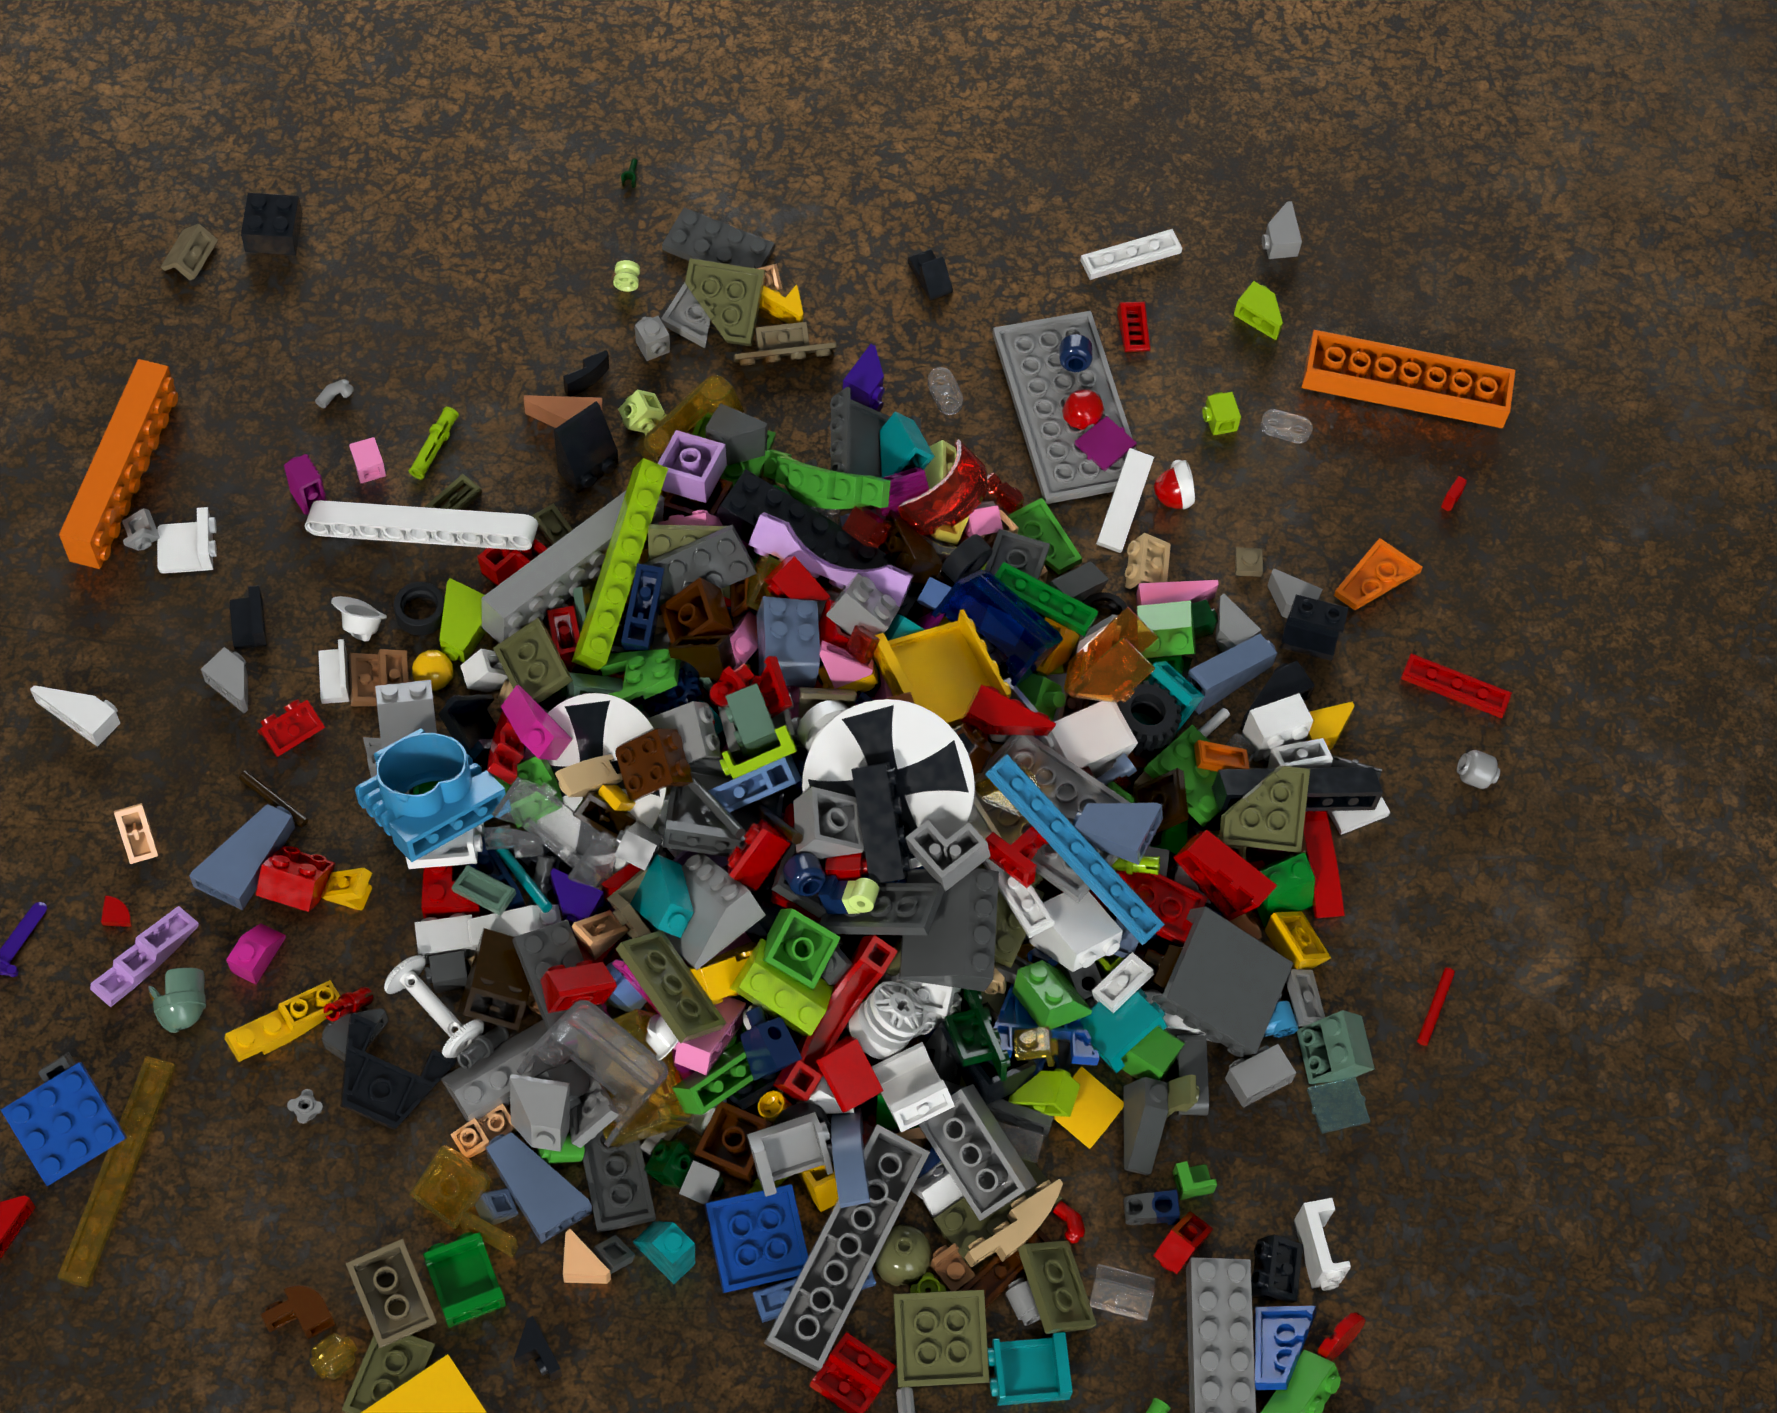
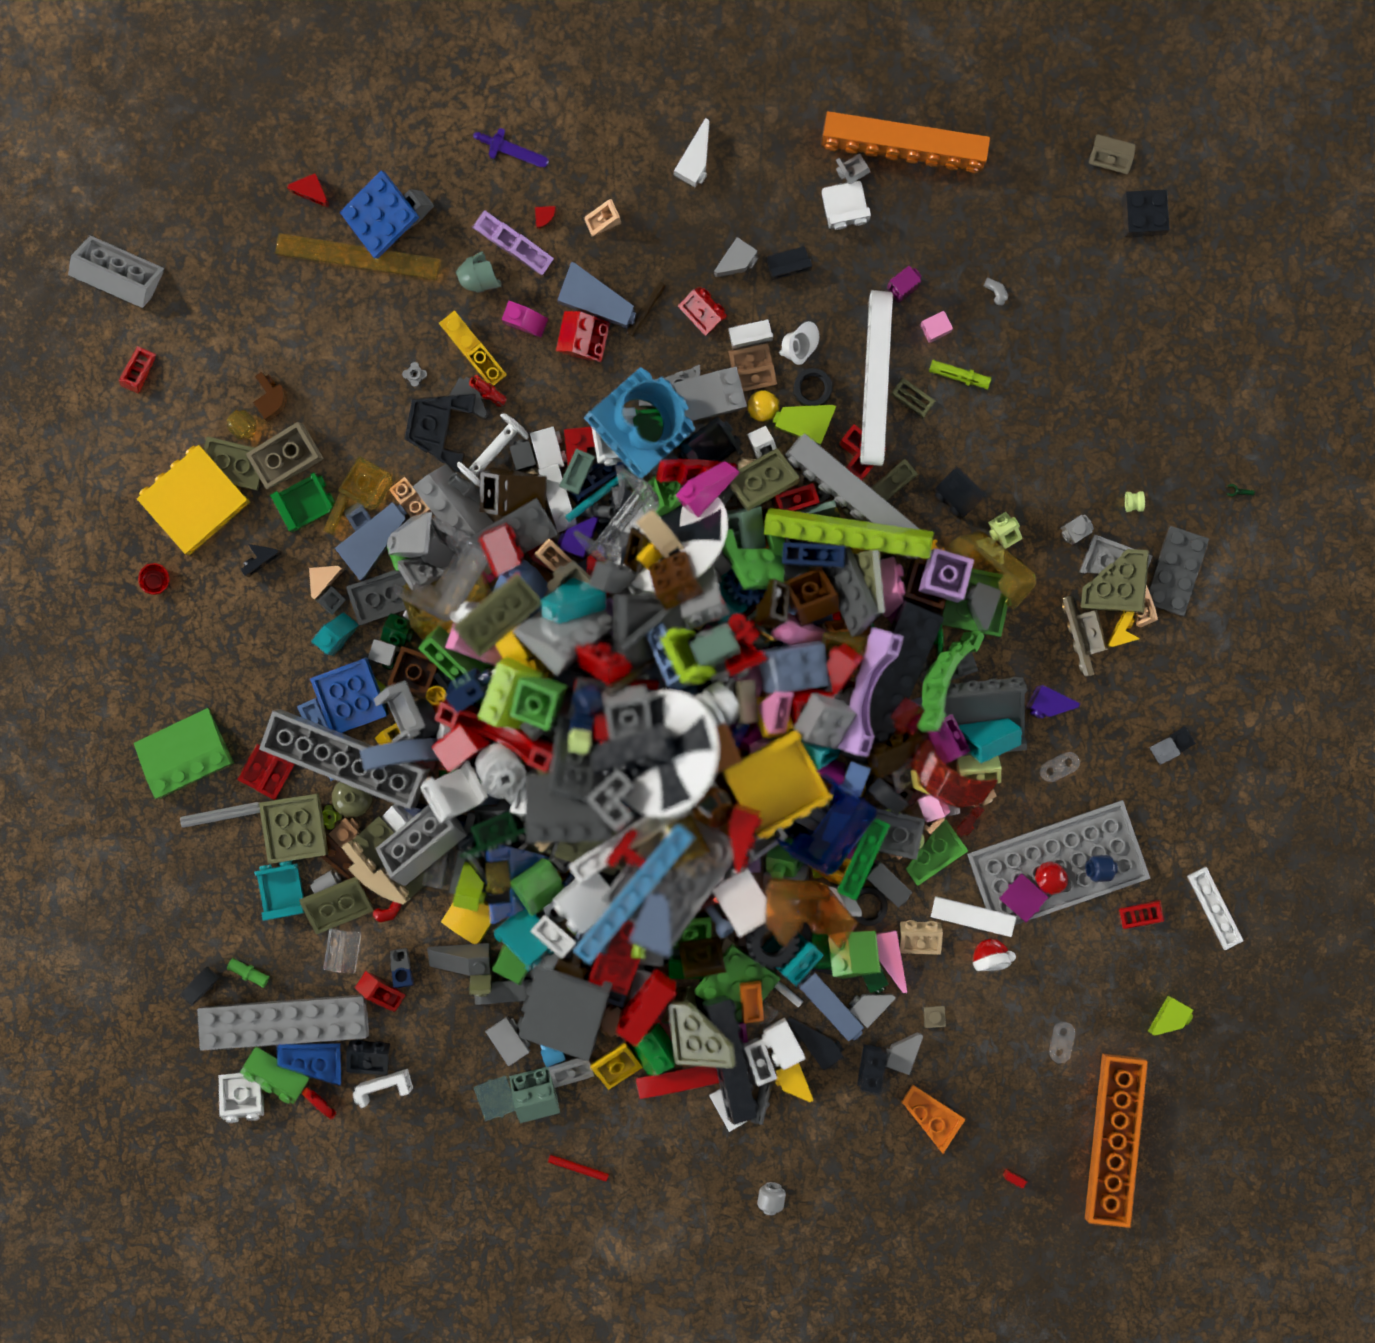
camera: 90 degrees right, 25 degrees up
yellow slope [321,868,372,910] -> none
nougat slope [524,395,603,428] -> none
black slope [563,350,609,397] -> none
clear red plate [845,625,880,664] -> none
bright green panel [1172,1161,1217,1200] -> none
lime brick [1202,392,1241,435] -> none
light grey slope [1262,201,1302,259] -> none
red tile [1401,653,1512,719] -> none

